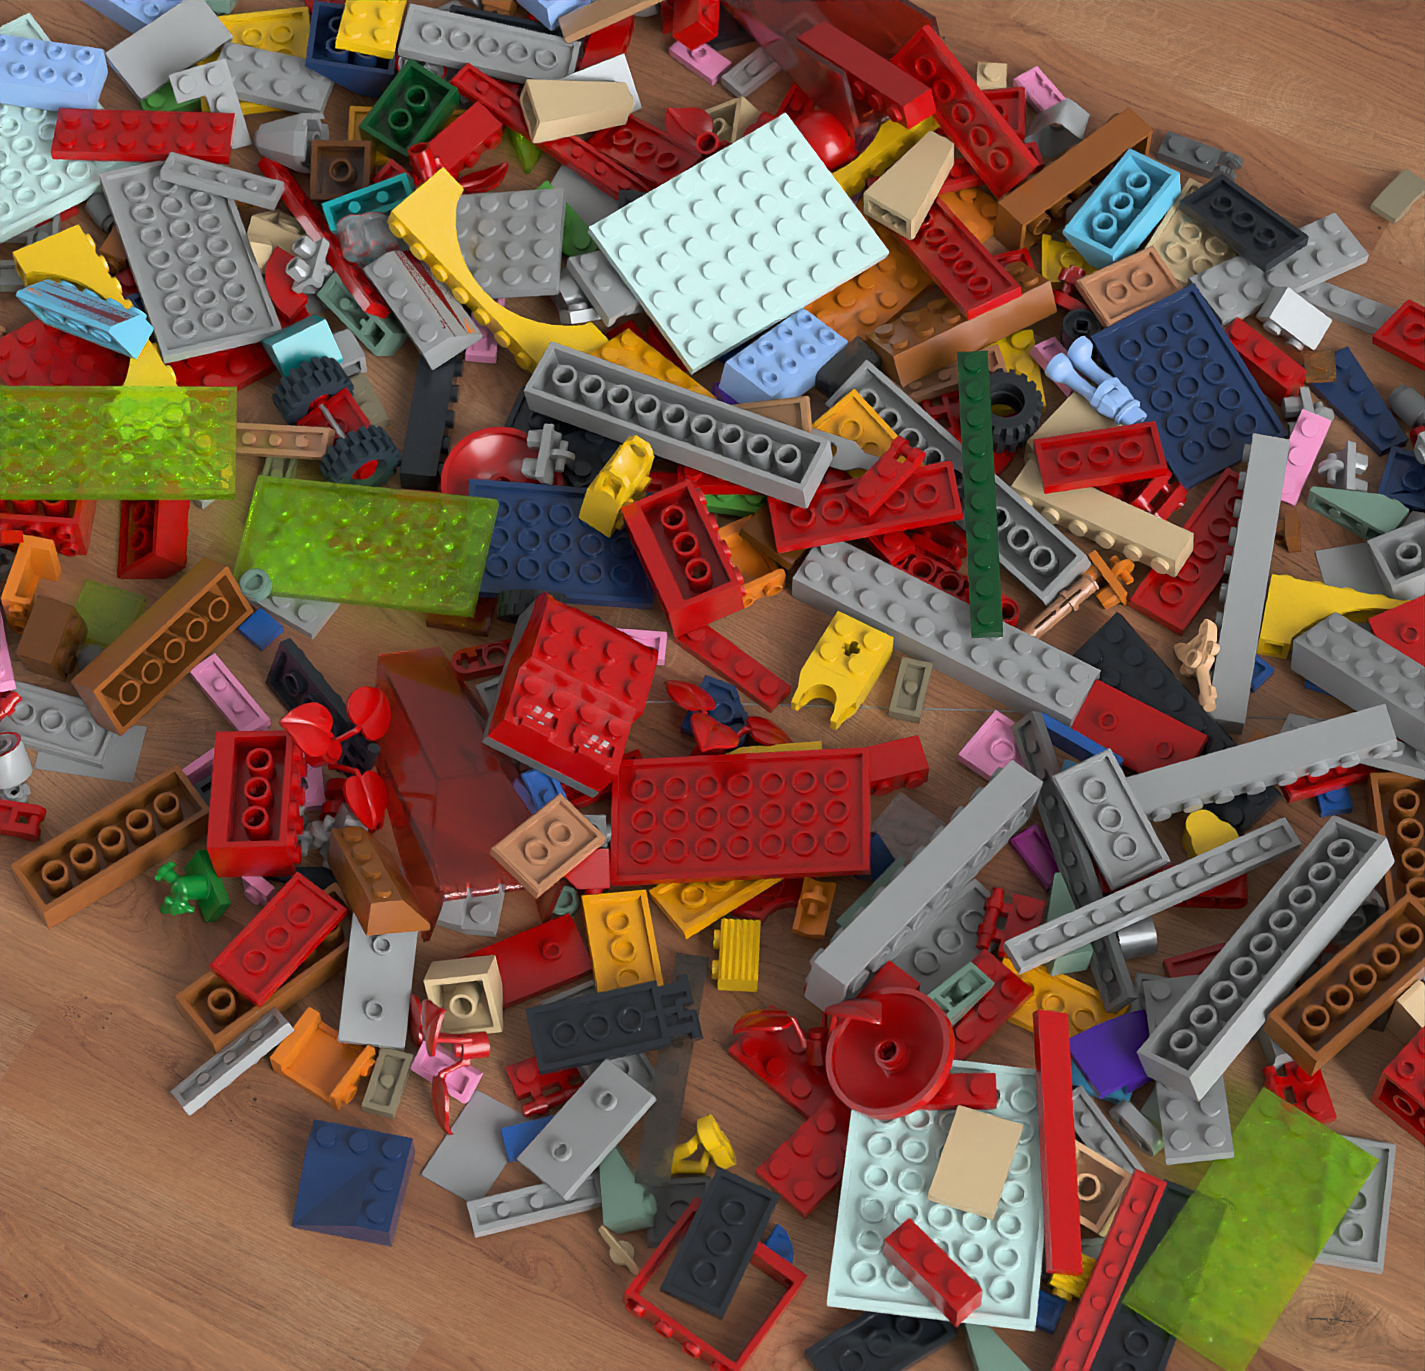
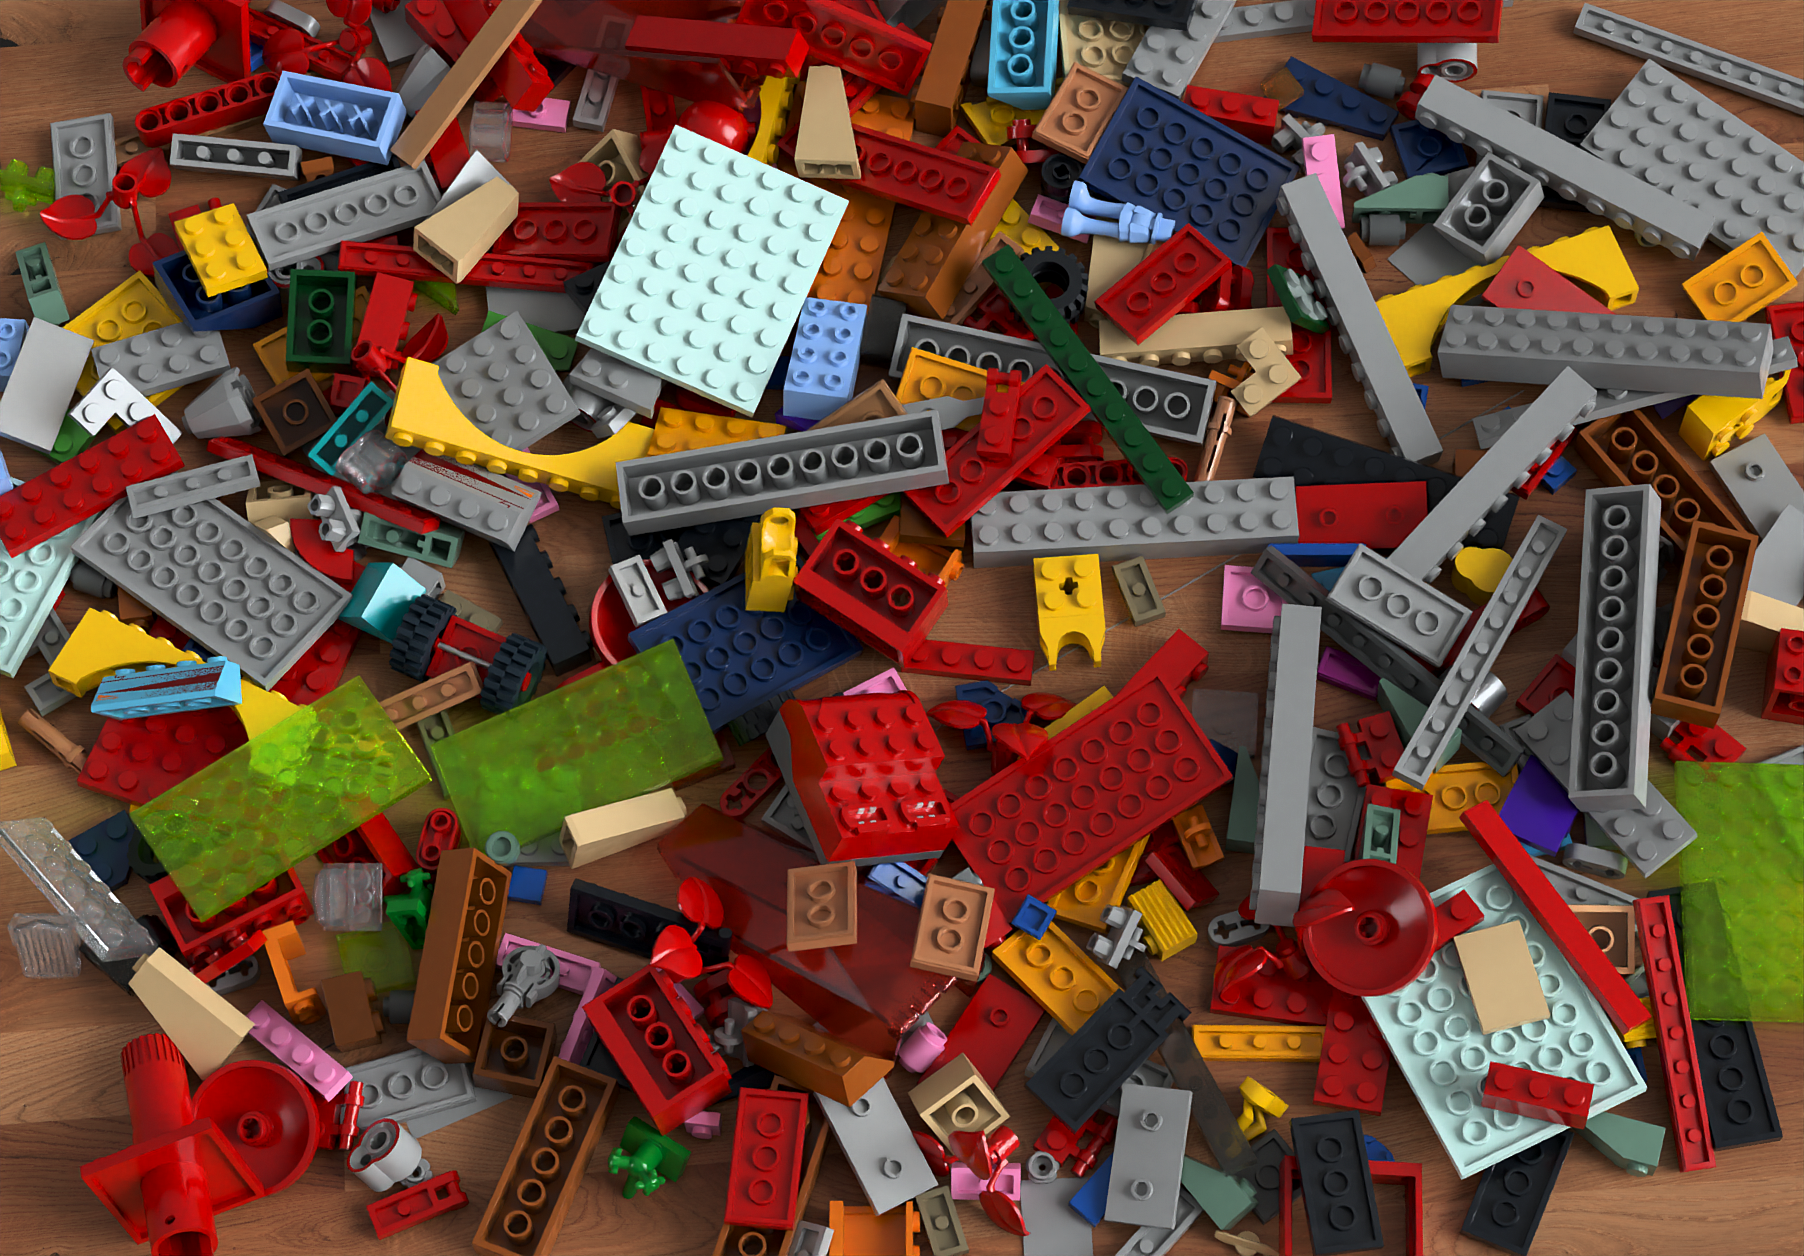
camera: 30 degrees left, 5 degrees up
light nougat piece [1174,619,1220,712] -> none
brick [1256,287,1333,352] -> none
none -> clear piece [312,863,383,931]
none -> green piece [382,868,435,950]
none -> red brick [416,808,463,883]
none -> clear piece [469,101,513,163]
none -> reddish brown brick [473,1015,557,1099]
none -> light grey pin [487,944,560,1027]
none -> tan slope [559,788,687,869]
none -> light grey plate [608,555,667,628]
none -> nougat tile [786,861,857,952]
none -> bright pink brick [898,1022,948,1073]
none -> blue tile [1011,894,1057,940]
none -> light grey plate [1025,1151,1060,1184]
none -> light grey hips [1086,904,1147,969]
none -> red plate [1145,844,1219,911]
none -> light orange tile [1191,1025,1326,1062]
none -> light grey beam [1207,910,1270,948]
none -> tan plate [1231,327,1302,418]
none -> piece [1267,264,1331,335]
none -> dark grey brick [1360,214,1406,246]

